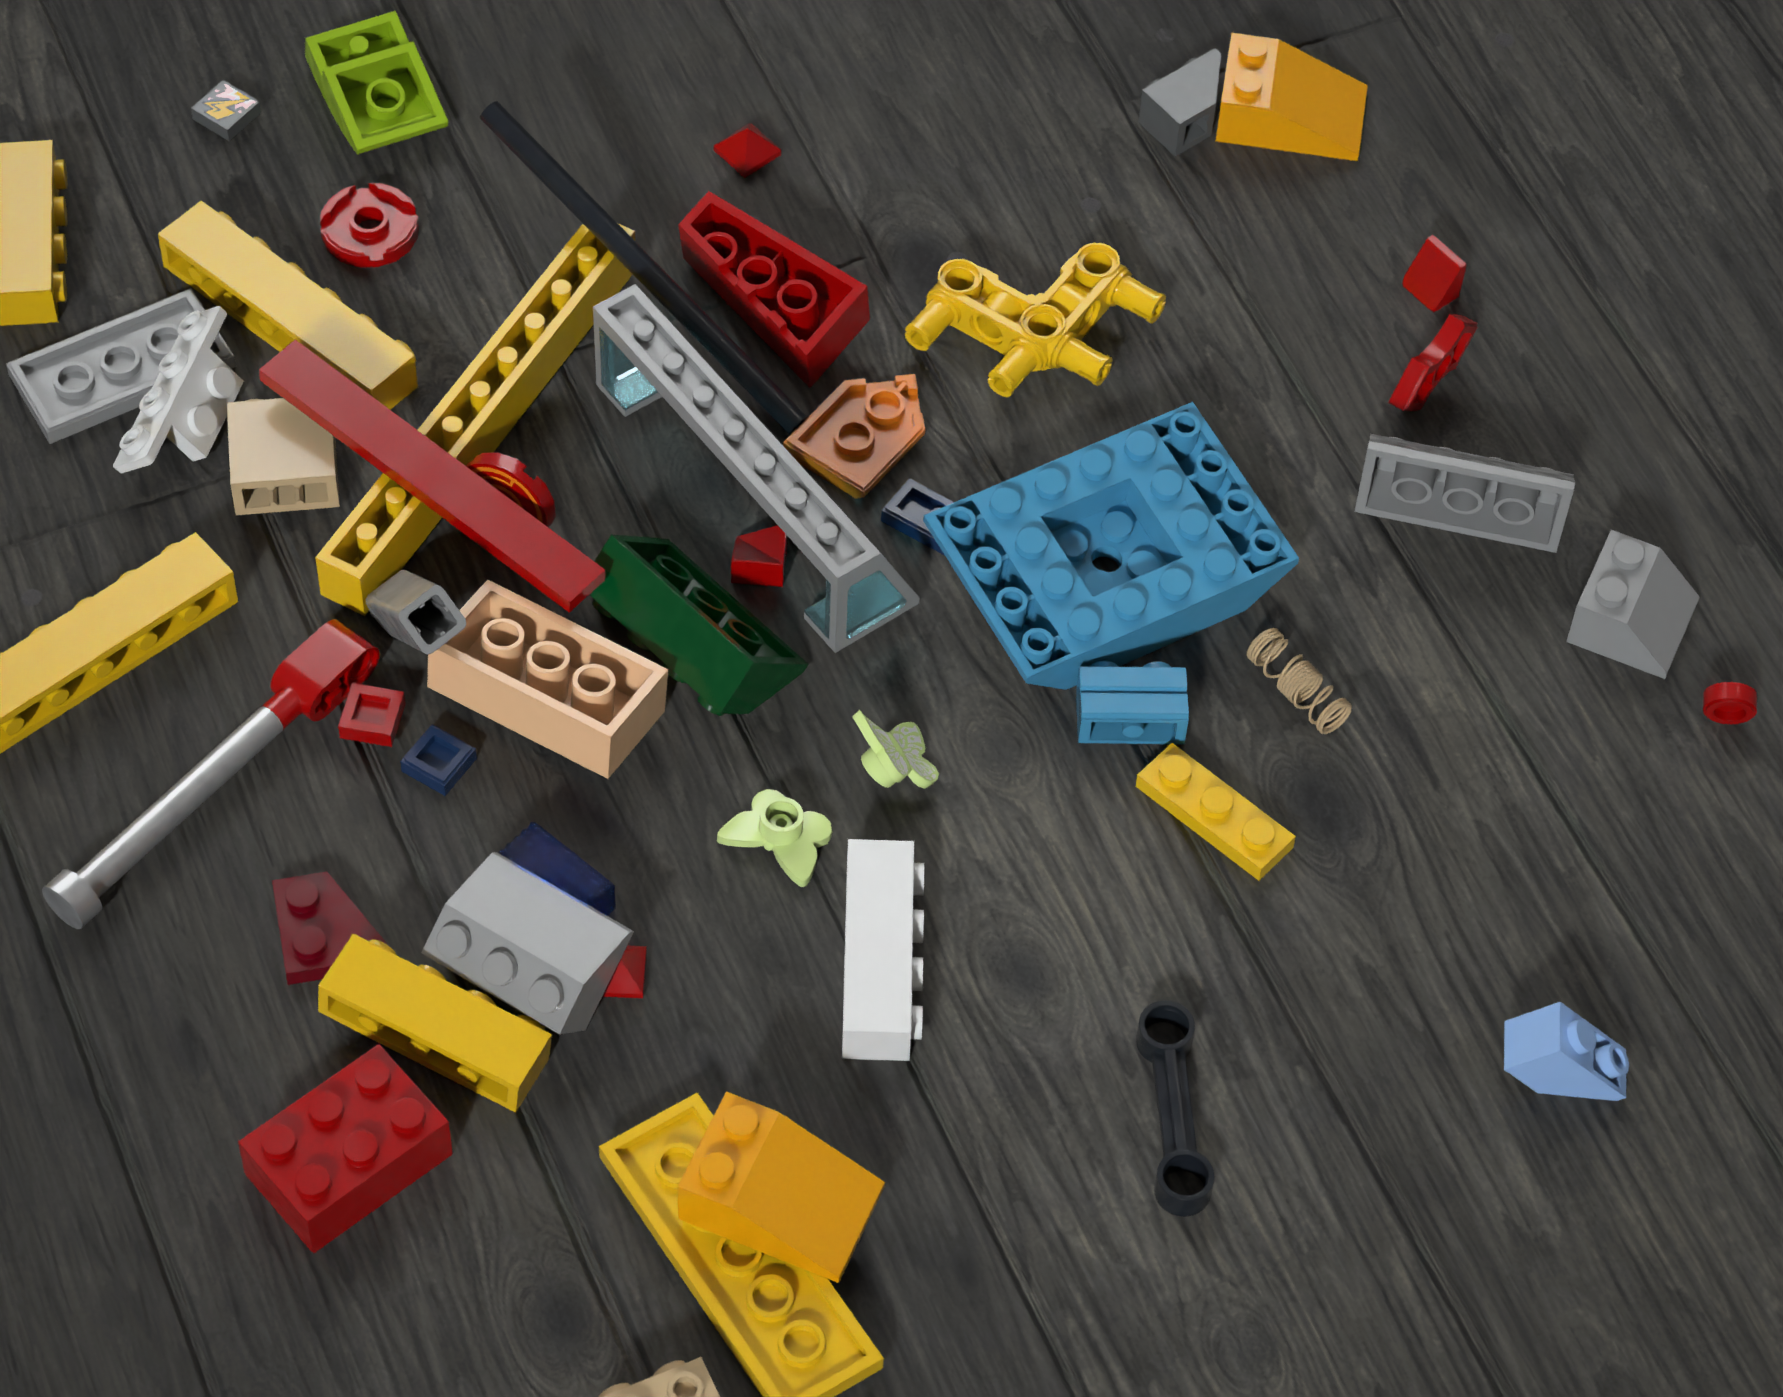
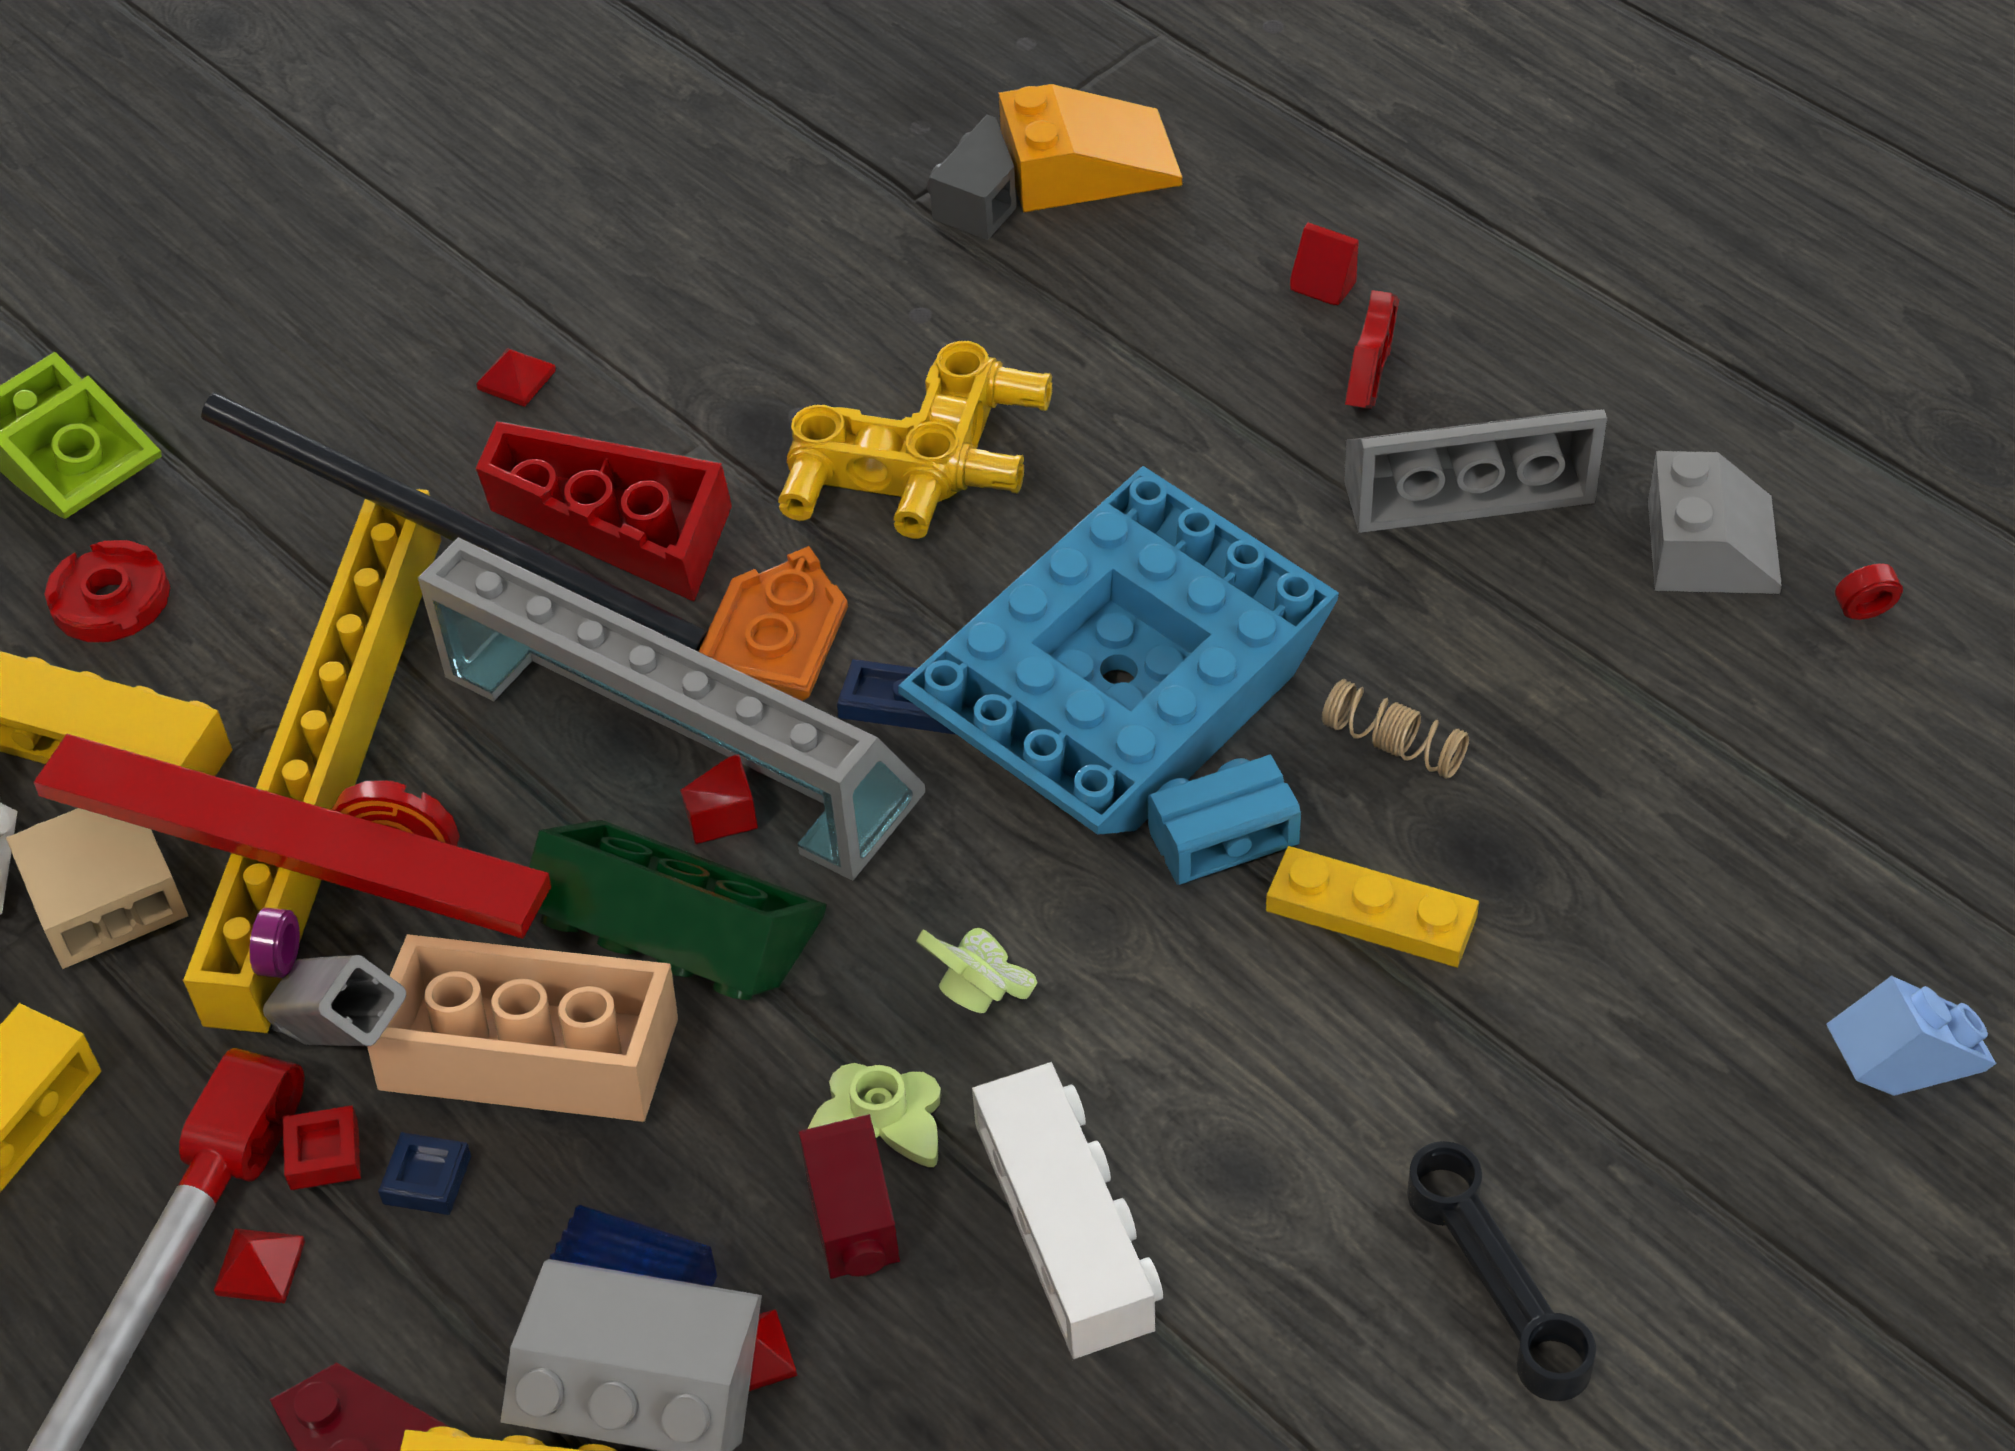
camera: 15 degrees left, 5 degrees down
none -> red slope [214,1228,305,1304]
none -> magenta tile [250,907,300,978]
none -> dark red slope [799,1114,900,1279]

